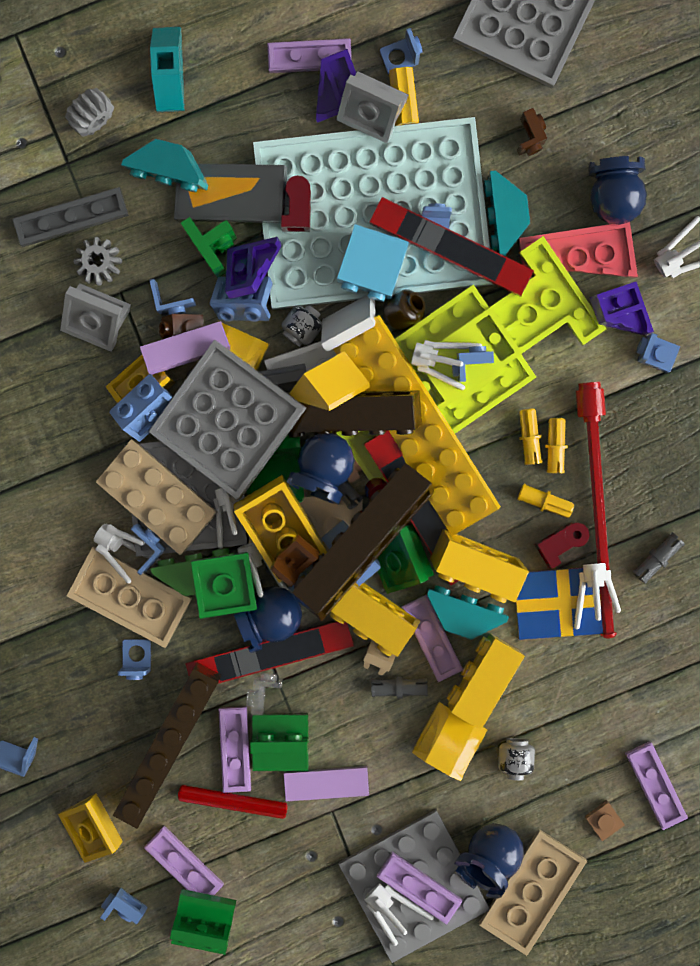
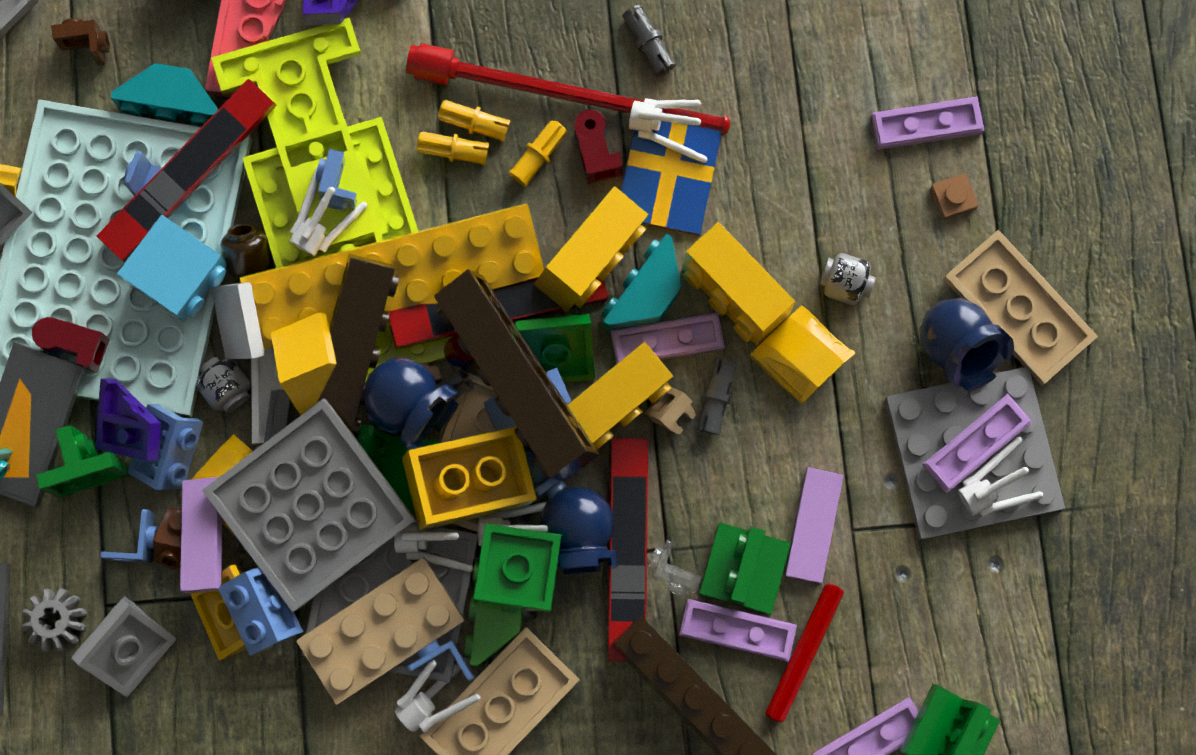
camera: 75 degrees left, 10 degrees down
medium blue bracket [118,639,151,680] -> none
reddish brown bracket [270,534,320,587] -> none

